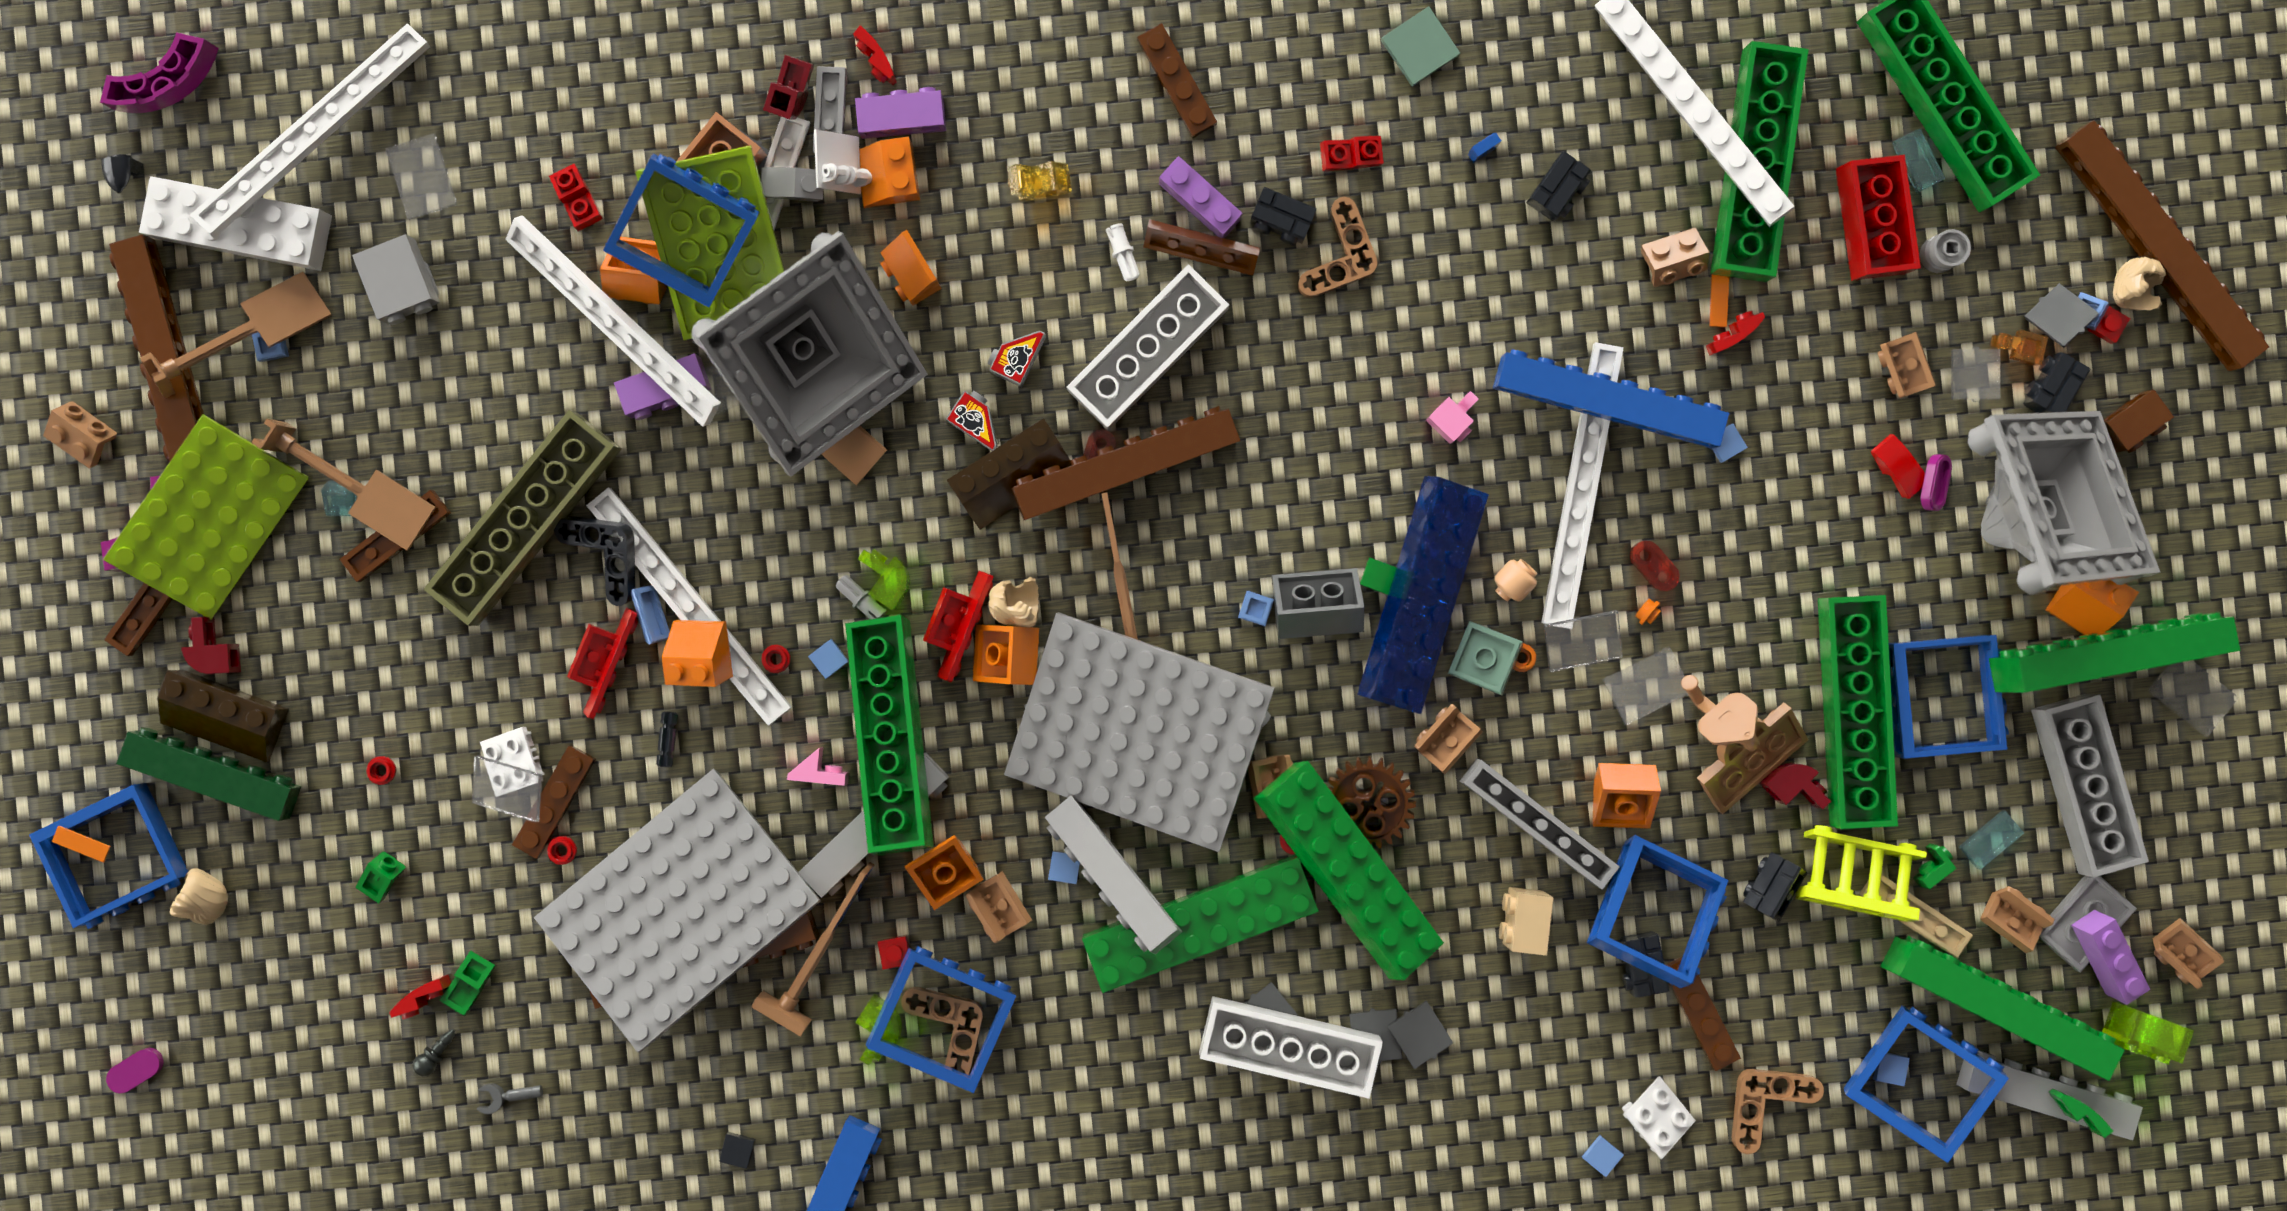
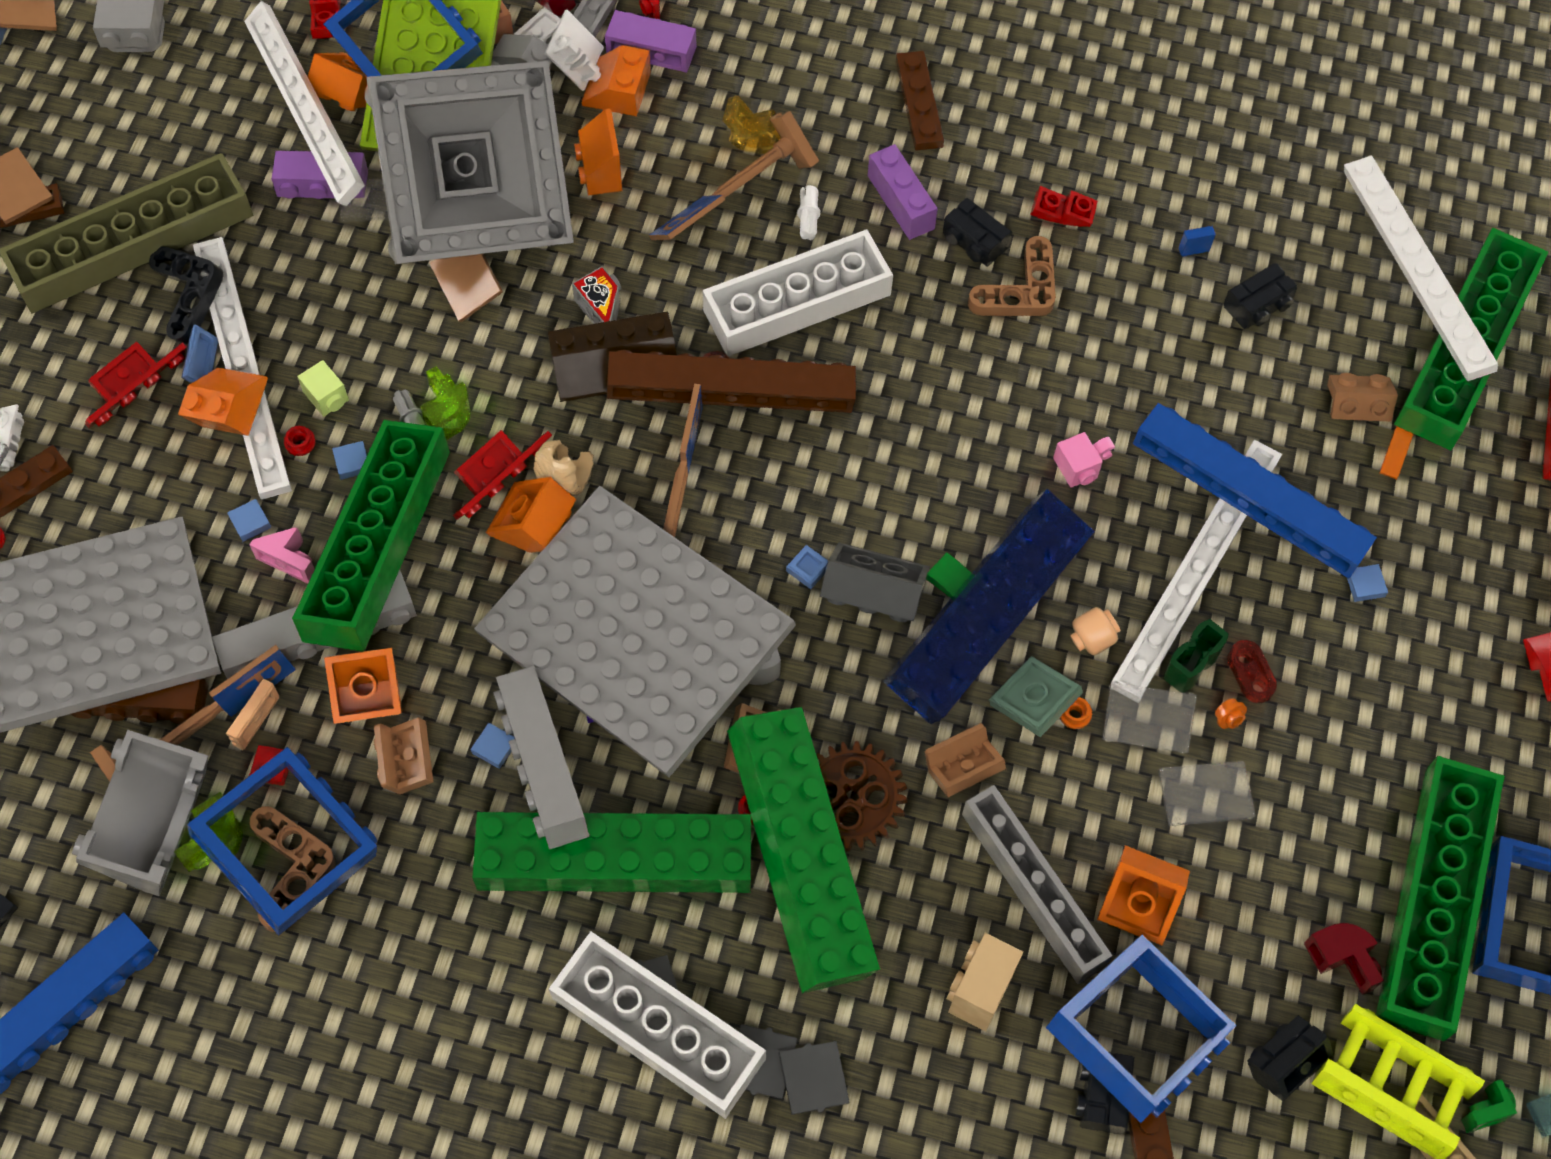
camera: 20 degrees right, 25 degrees down
black axle [656,711,678,768] -> none
slope [988,331,1046,388] -> none
reddish brown plate [1143,219,1260,276] -> none
sand green tile [1381,6,1460,87] -> none
medium nougat plate [1681,675,1808,814] -> none
red slope [1706,311,1765,356] -> none
none -> light grey windscreen [72,730,208,896]
none -> light nougat tile [226,679,280,750]
none -> medium blue tile [227,499,271,542]
none -> yellowish green brick [297,360,349,417]
none -> medium nougat piece [649,111,819,240]
none -> dark green brick [1163,619,1229,693]

